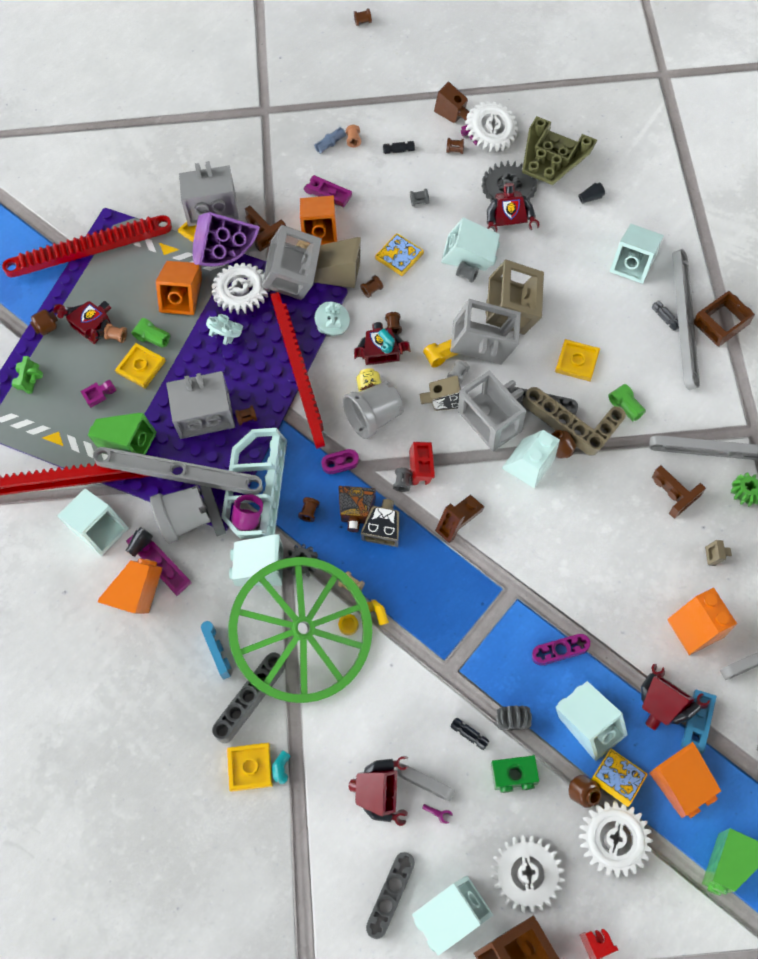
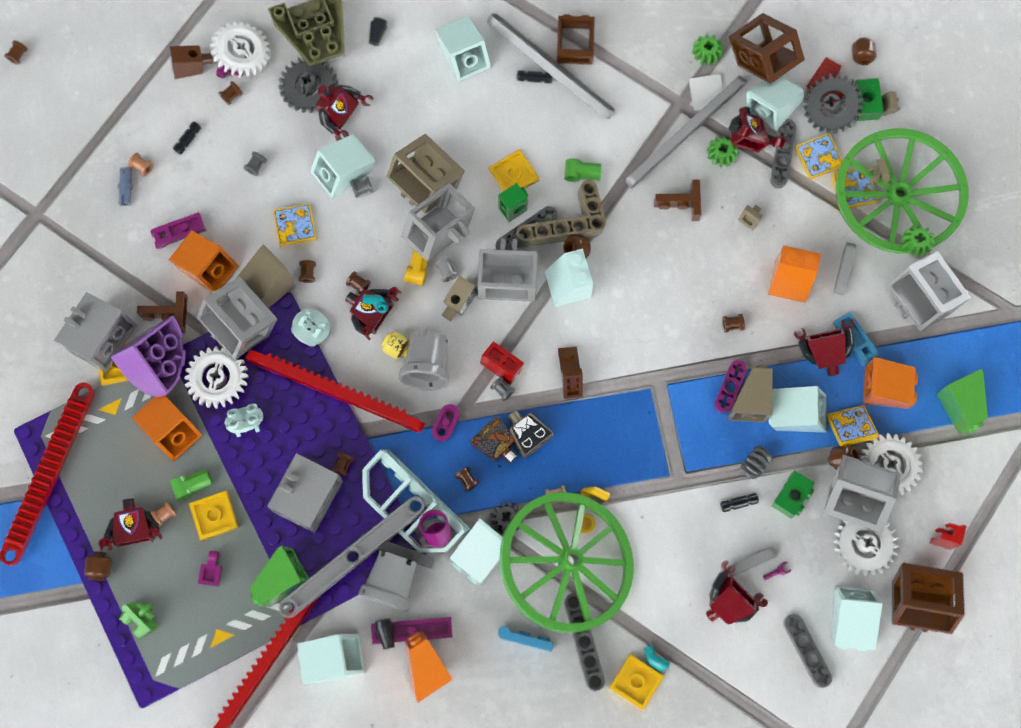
camera: 55 degrees left, 10 degrees up
none -> green brick [498,183,528,222]
none -> reddish brown bush [722,314,745,333]
none -> dark tan slope [727,365,773,423]
none -> light grey piece [824,455,901,533]

